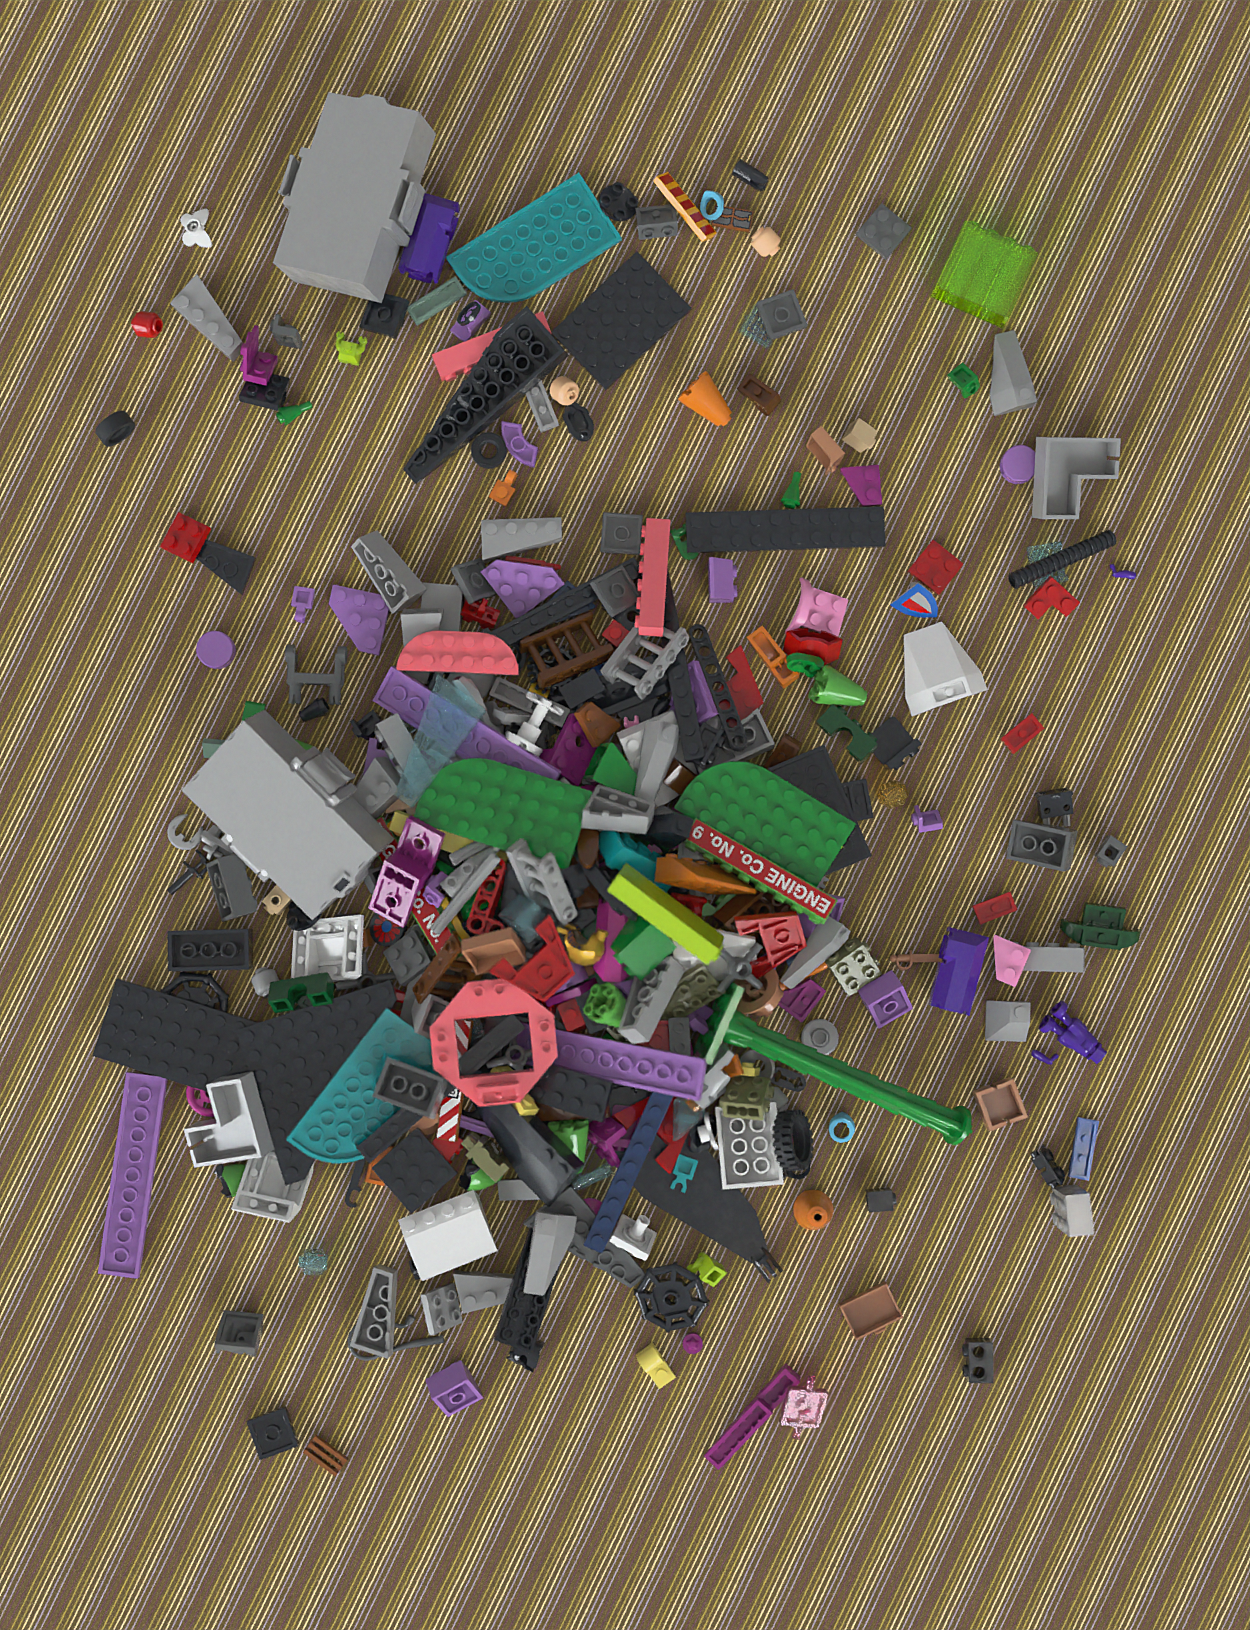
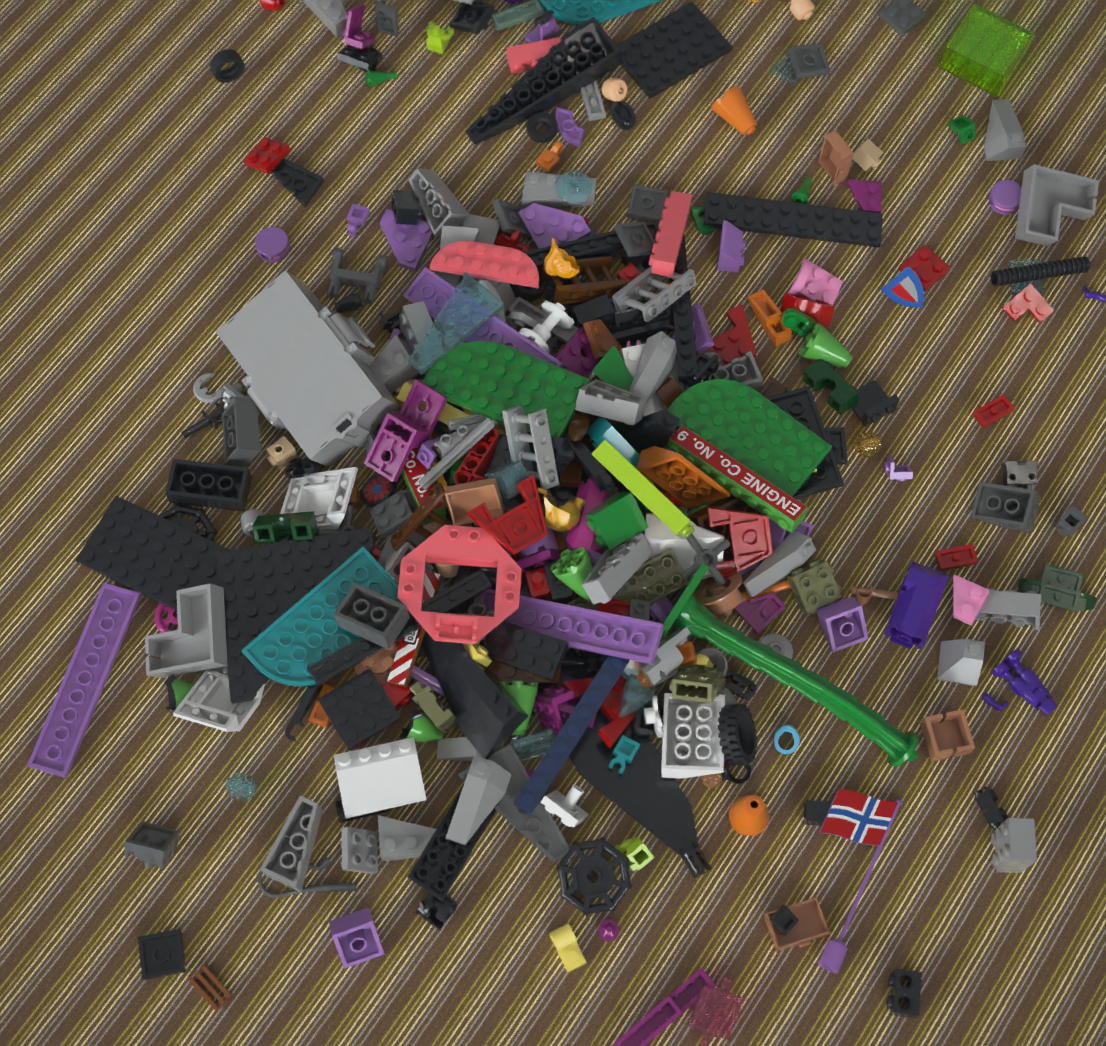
camera: 10 degrees right, 20 degrees down
black beam [689,624,748,752] -> none
reddish brown plate [737,374,781,416] -> none
white wedge [904,622,987,716] -> none
tile [1068,1117,1099,1181] -> none
none -> black brick [391,190,421,225]
none -> light orange hair [544,238,580,278]
none -> clear light blue dish [557,170,592,204]
none -> black tile [769,905,799,935]
none -> flag [818,790,903,973]

